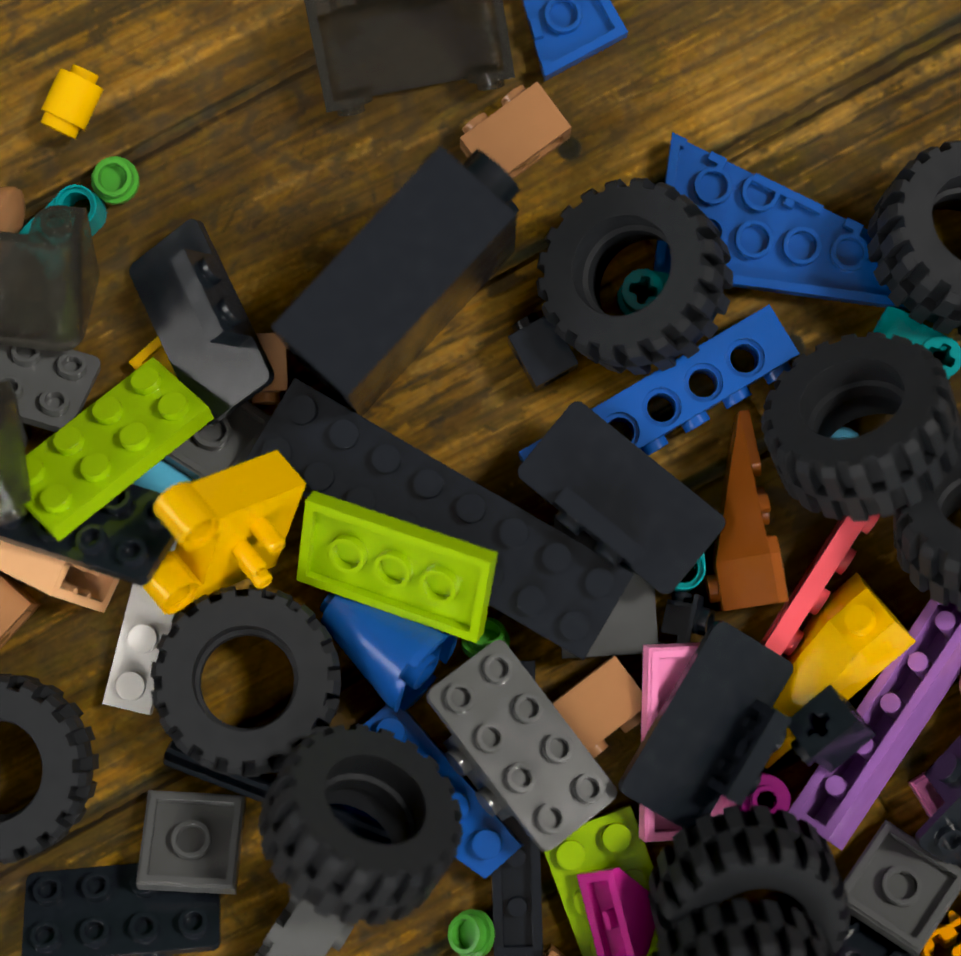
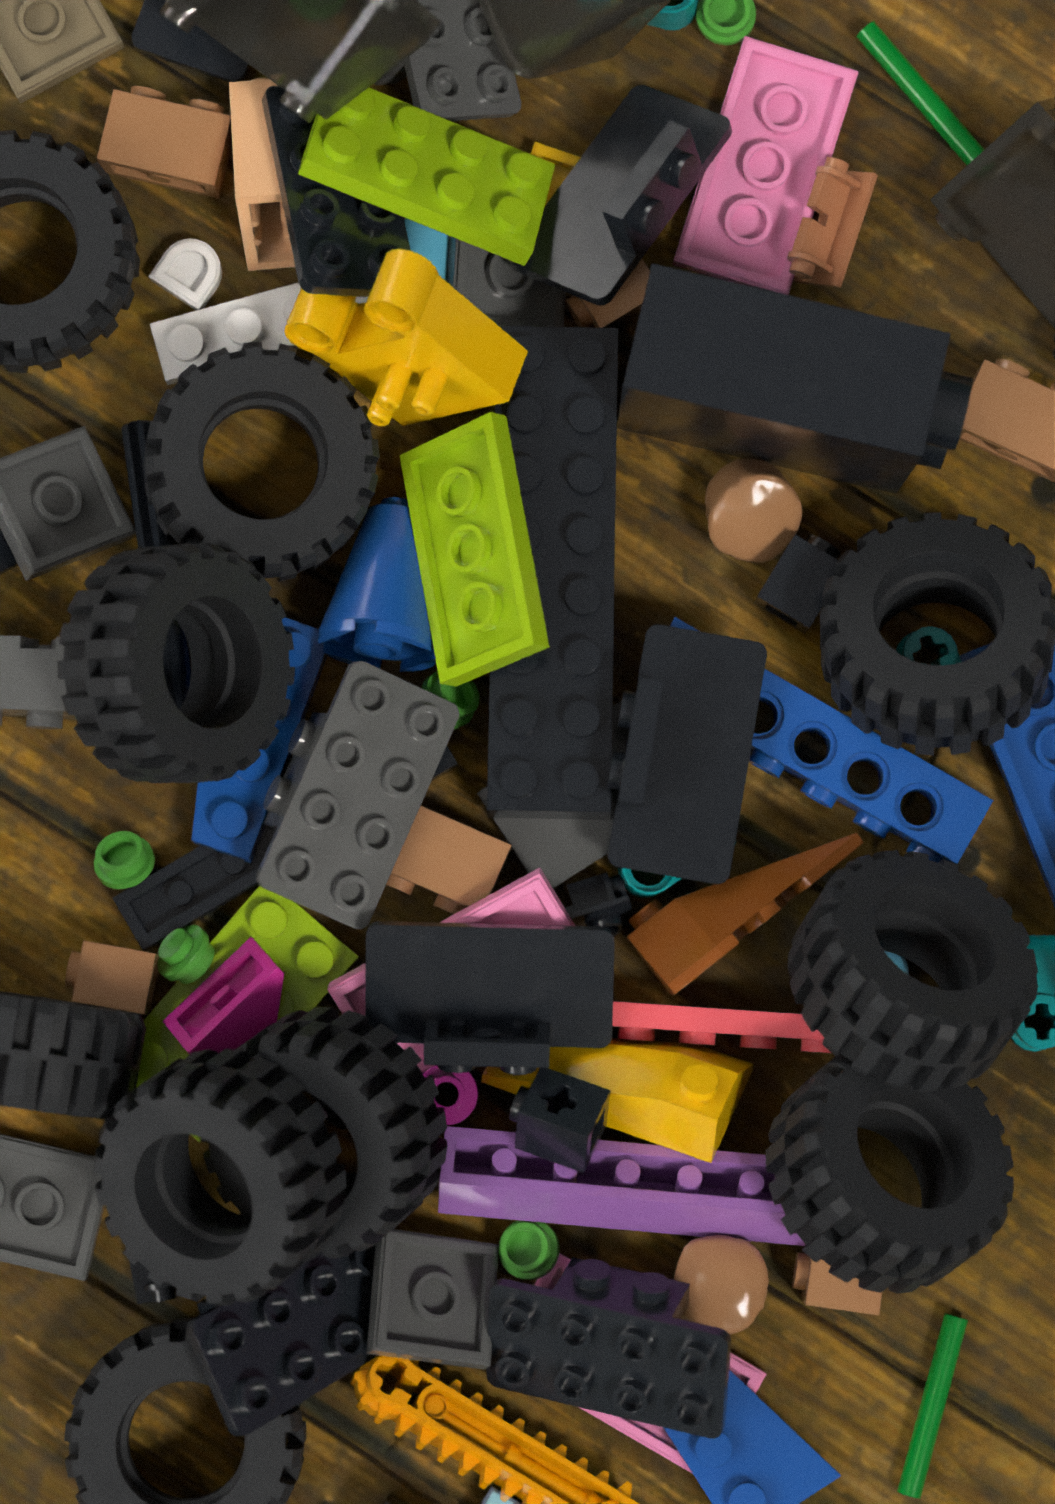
camera: 55 degrees right, 0 degrees up
none -> white tile [149,239,222,311]
none -> bright green plate [157,925,215,984]
none -> bright green plate [499,1220,560,1280]
none -> bright pink tile [673,36,859,295]
none -> medium nougat hair [705,458,802,563]
none -> nougat hinge [787,157,878,288]
none -> green bar [856,21,990,172]

